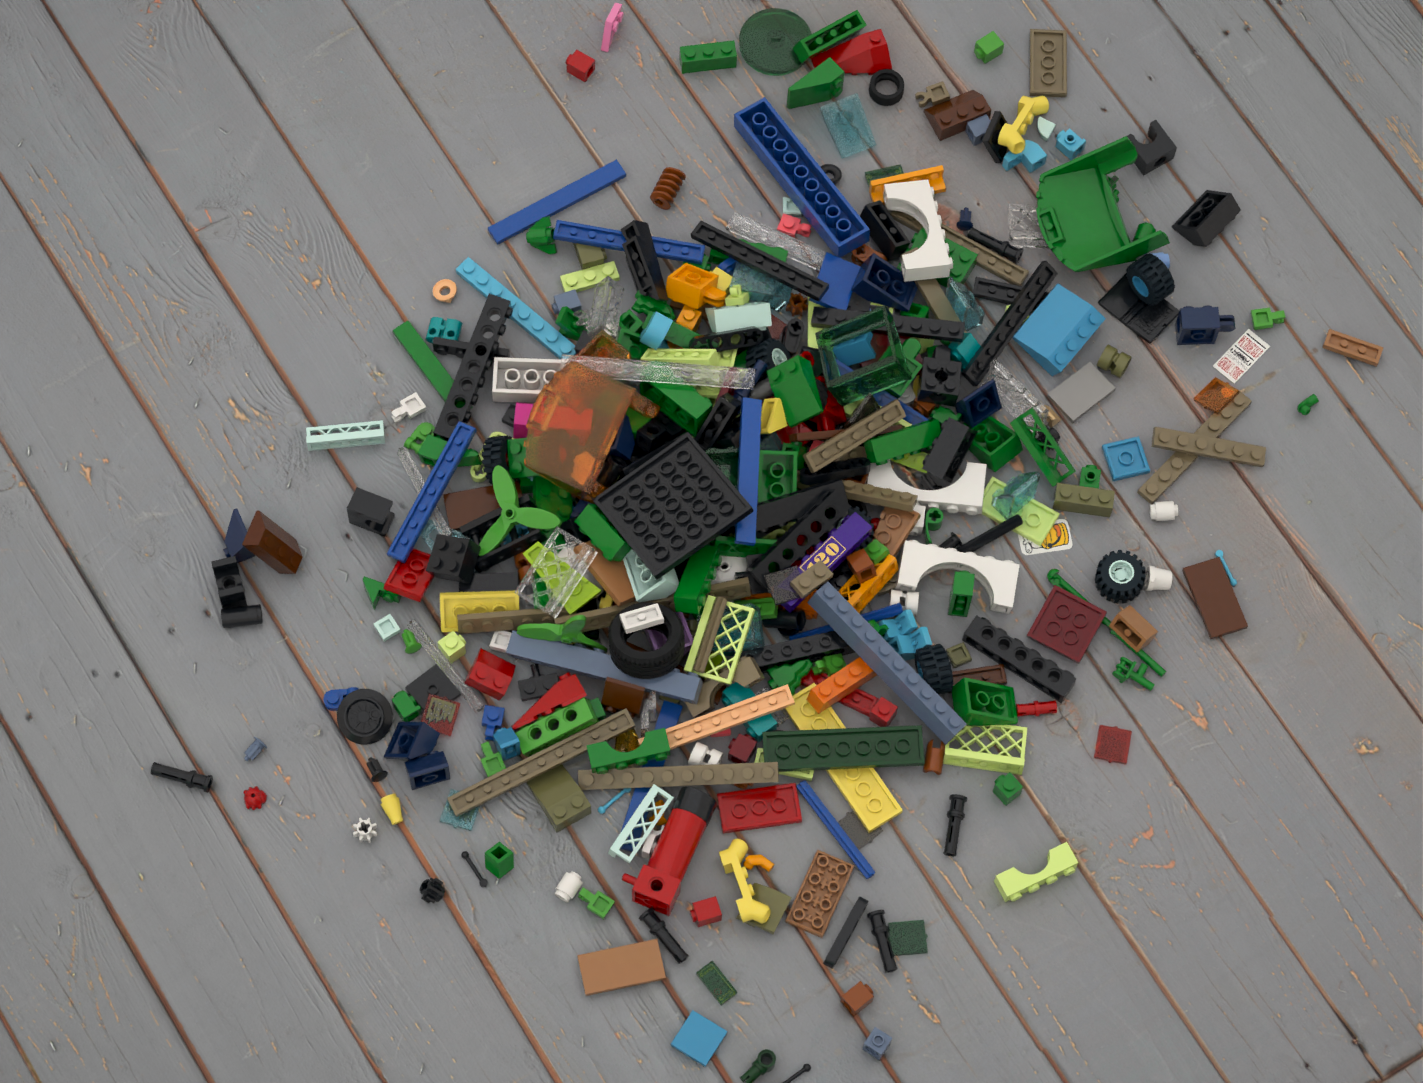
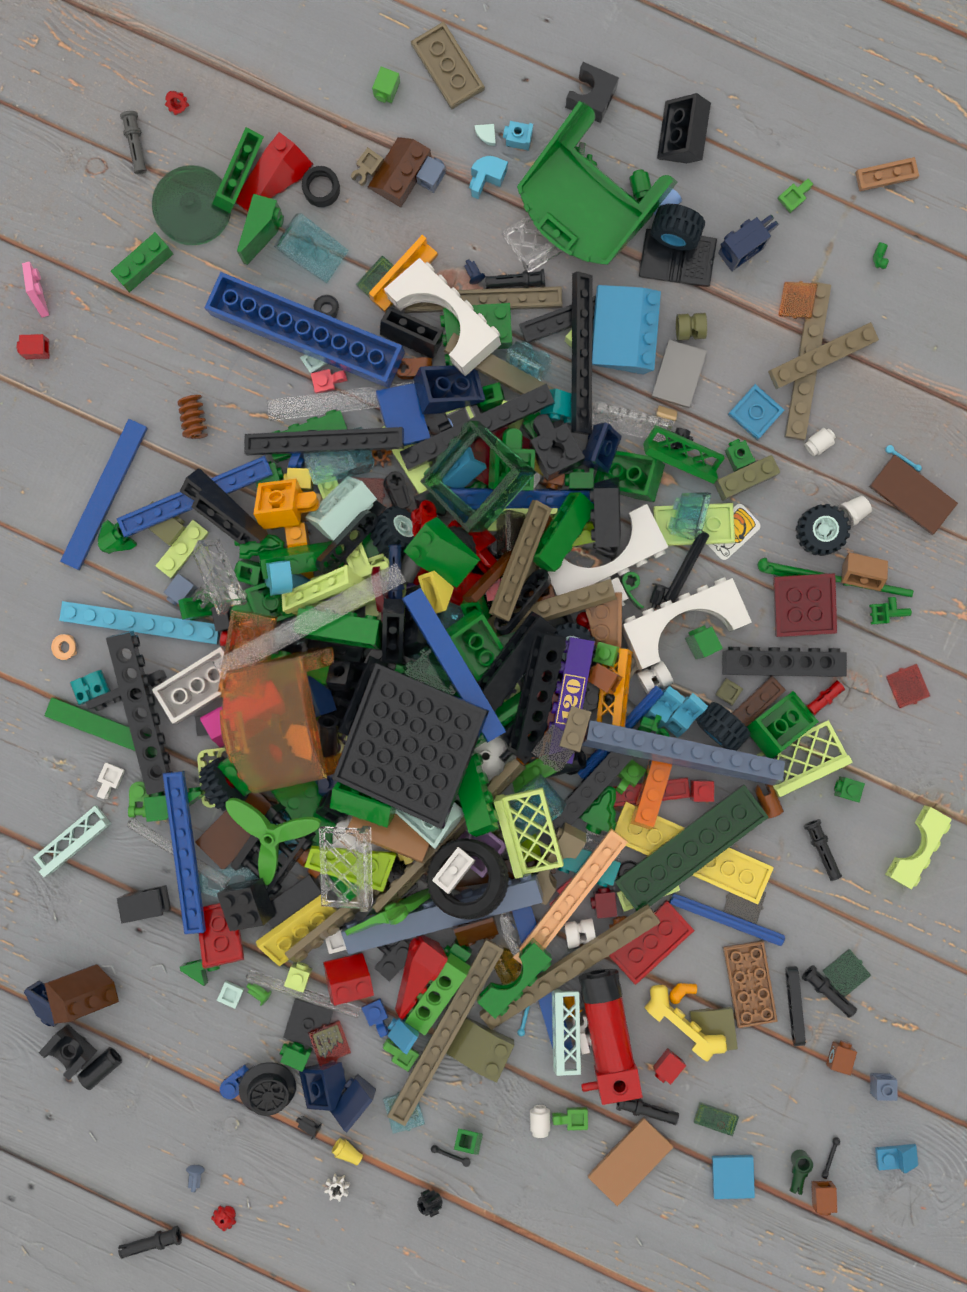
camera: 25 degrees left, 20 degrees up
dark tan axle [693,596,727,673] -> none
yellowish green tile [725,284,749,306] -> none
black plate [982,111,1008,163] -> none
light yellow plate [998,95,1049,154] -> none
white sticker [1213,329,1270,384] -> none

